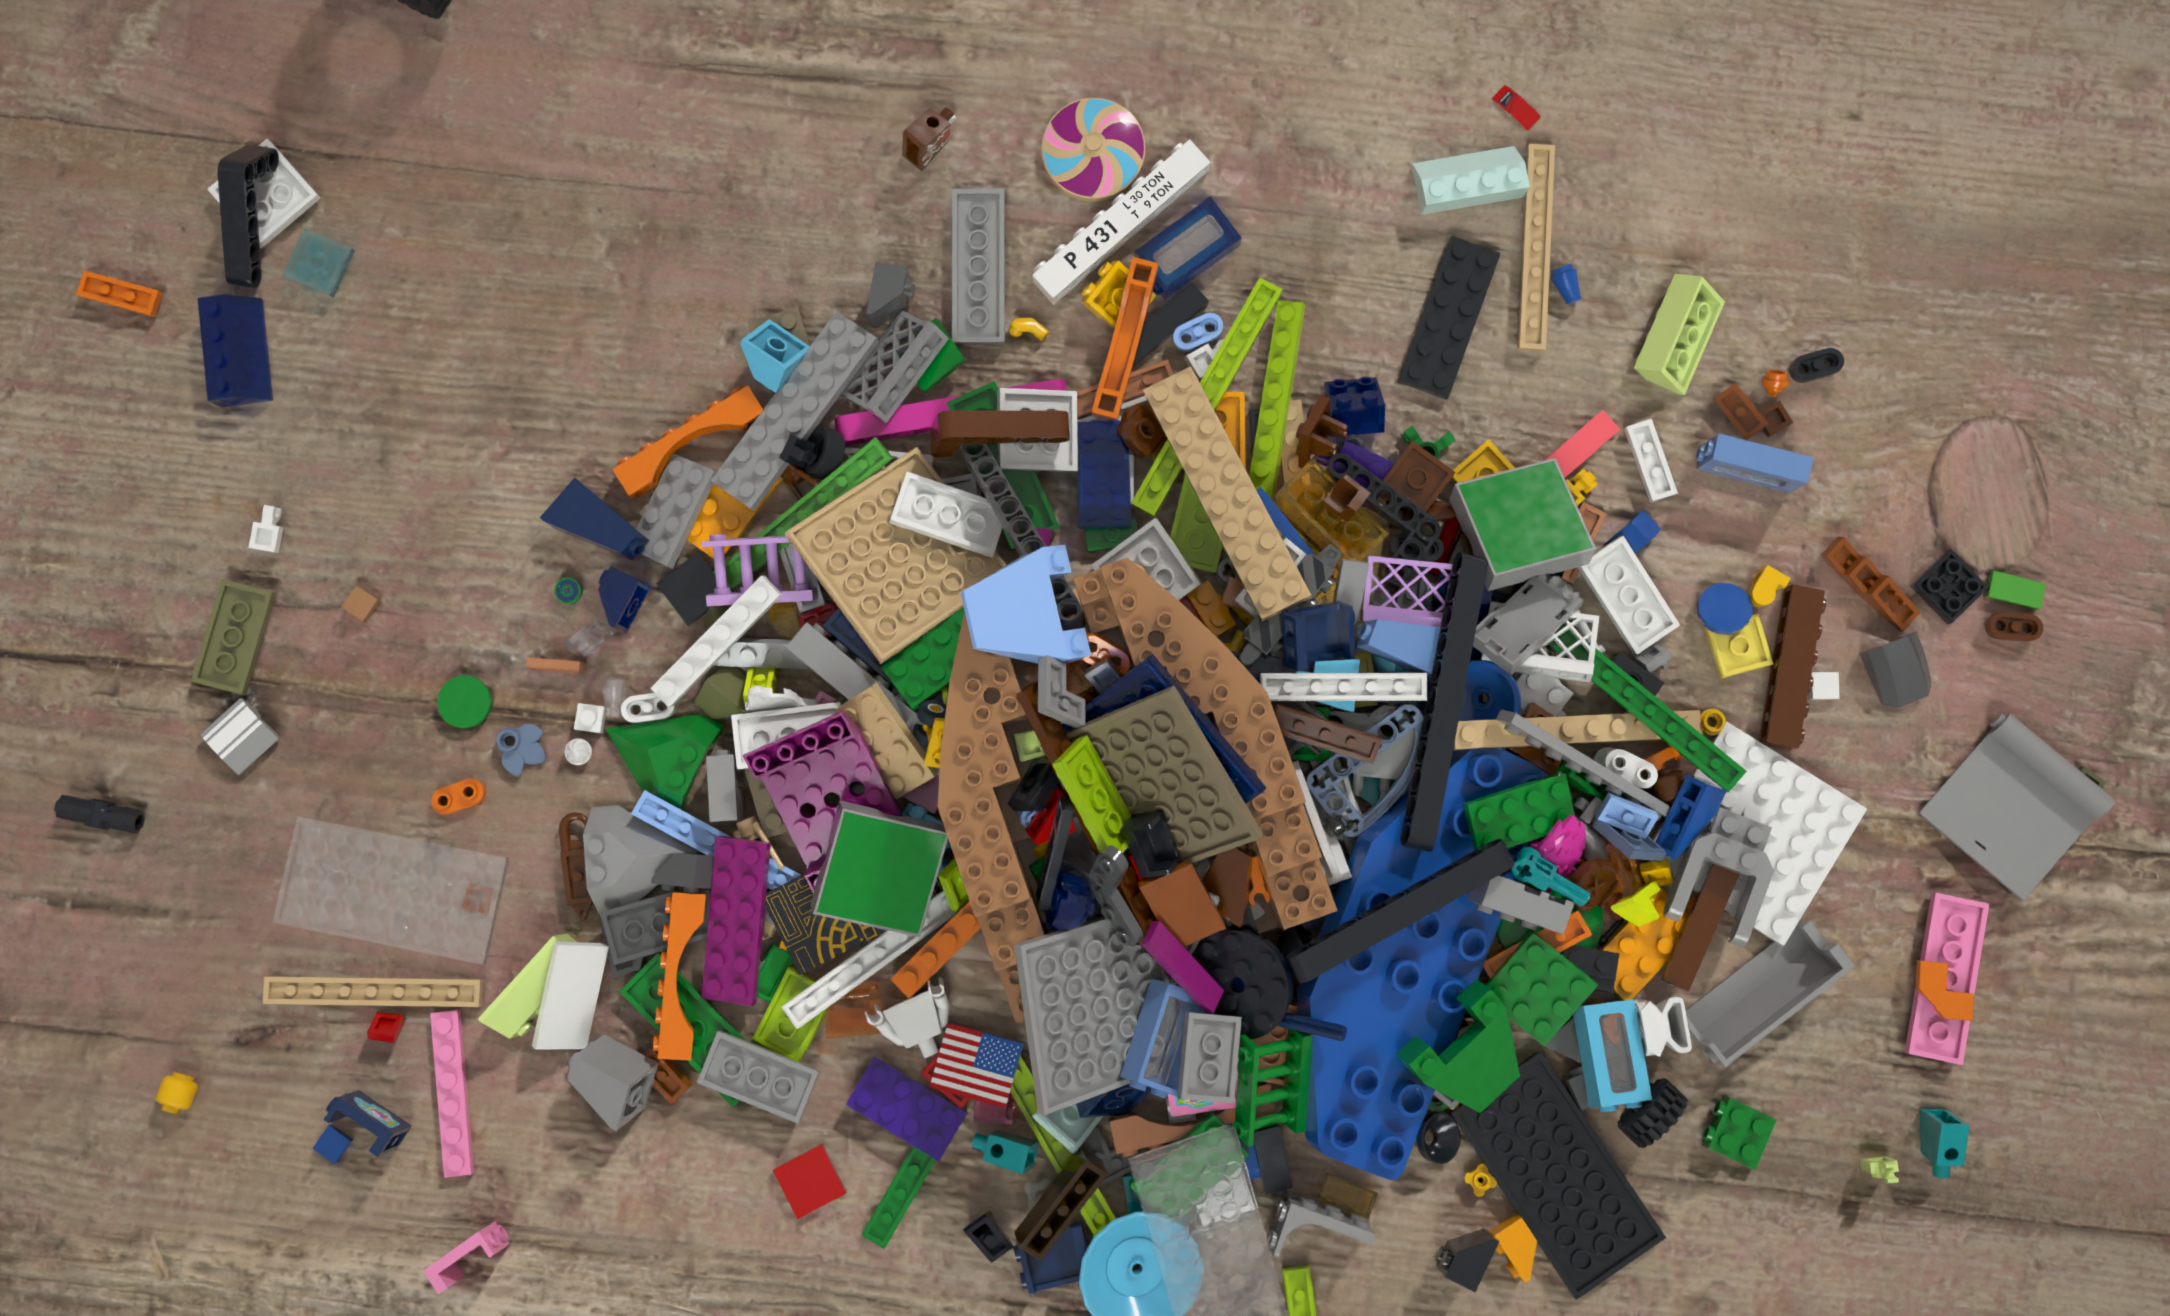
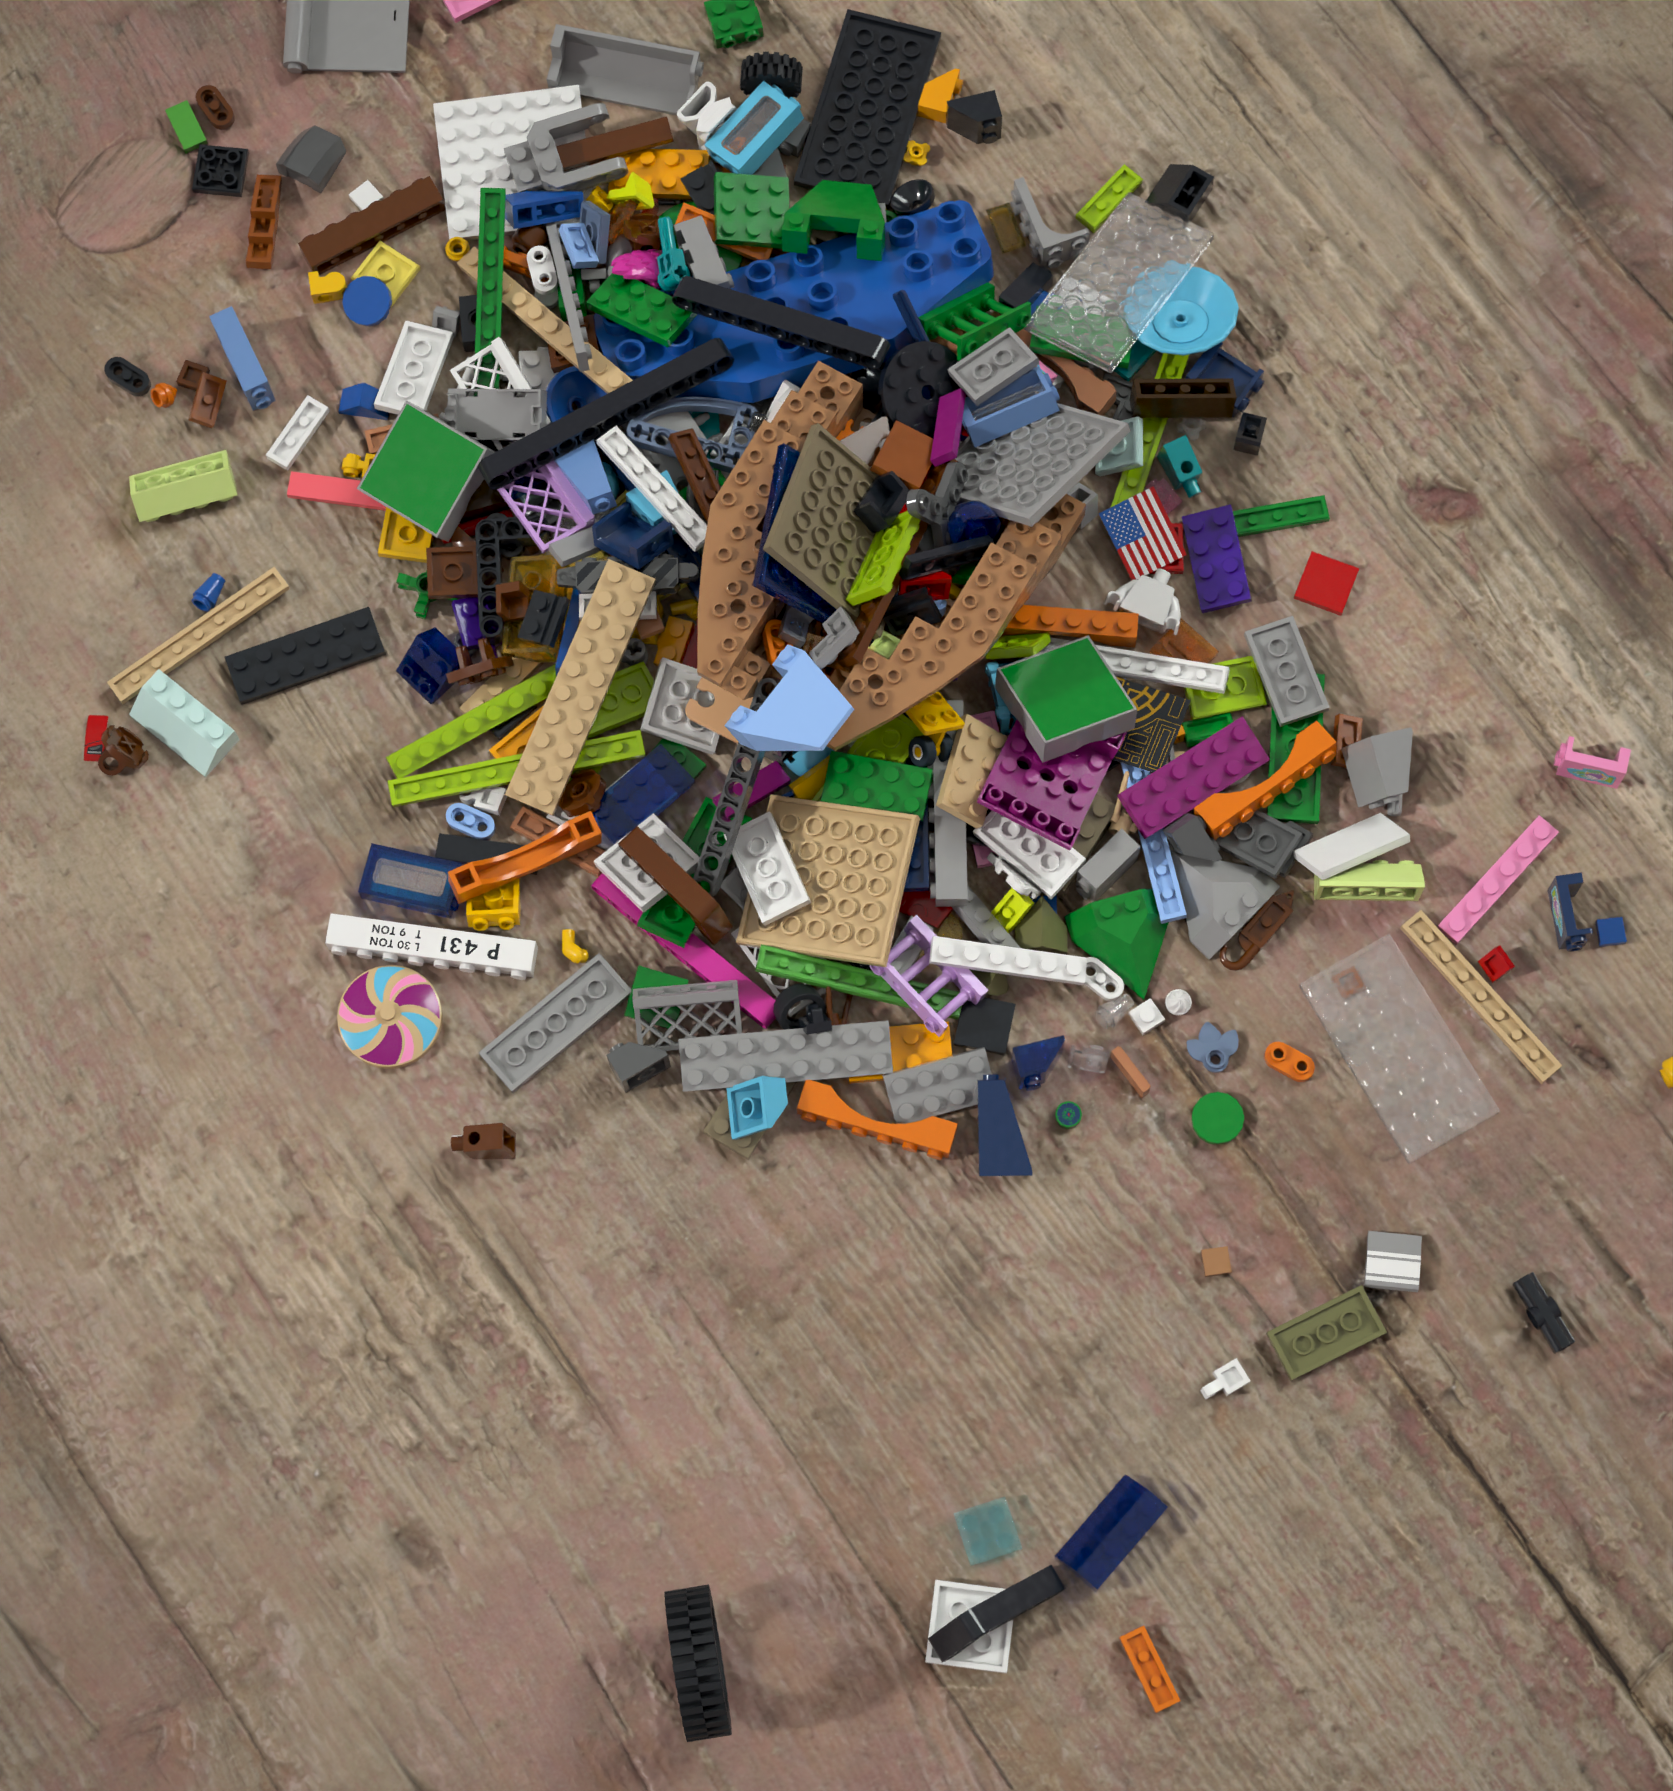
camera: 130 degrees left, 10 degrees down
none -> reddish brown tile [98,725,149,776]
none -> black plate [518,590,570,648]

